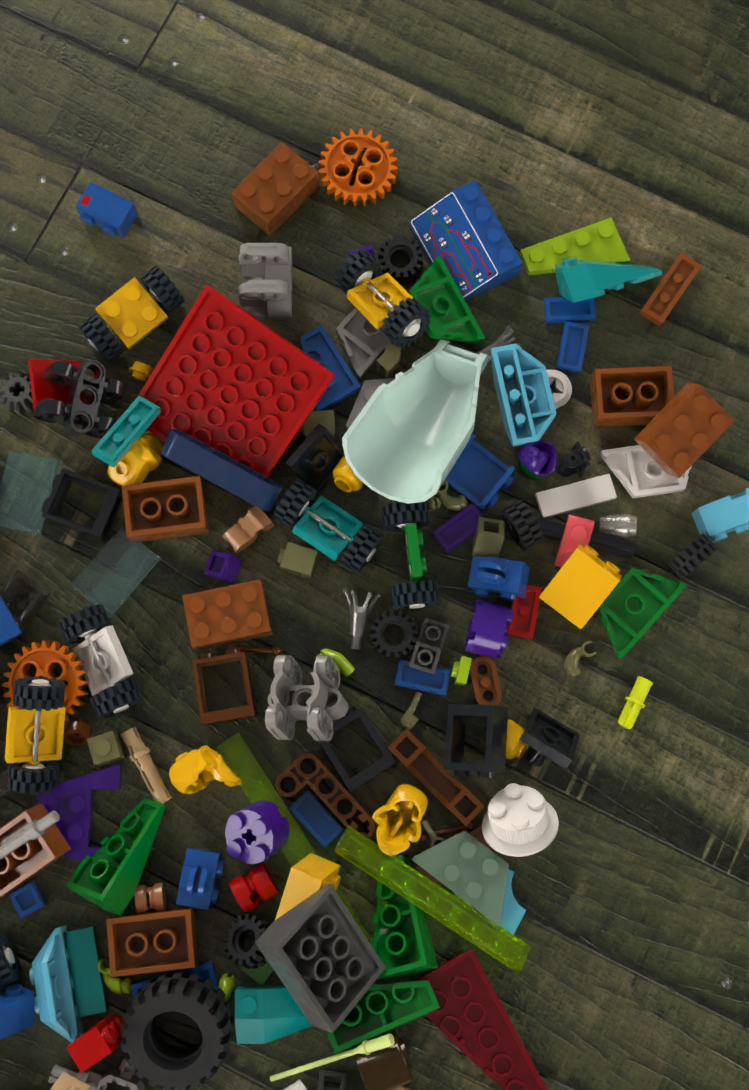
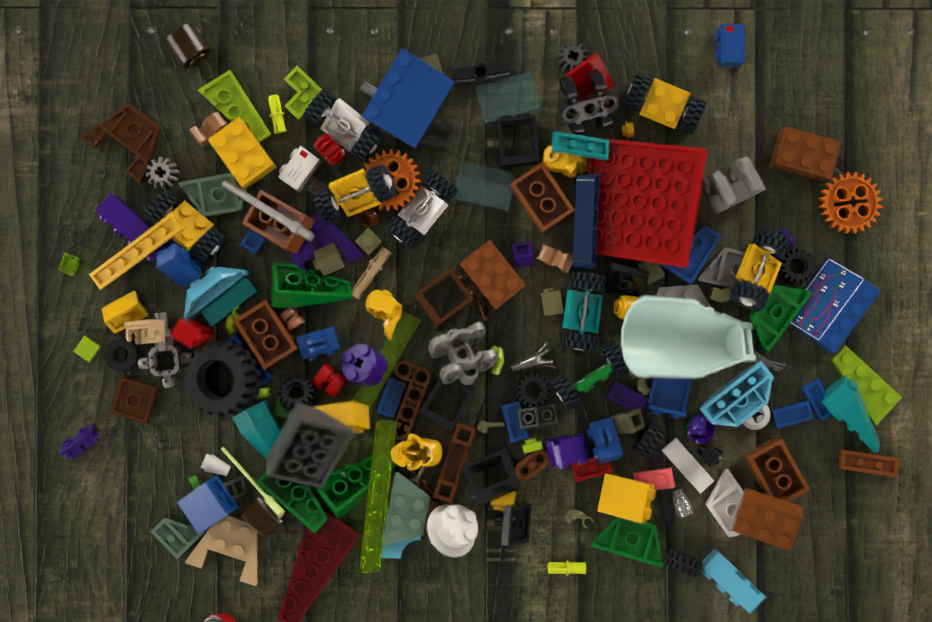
camera: 65 degrees right, 10 degrees up
none -> olive brick [312,242,345,276]

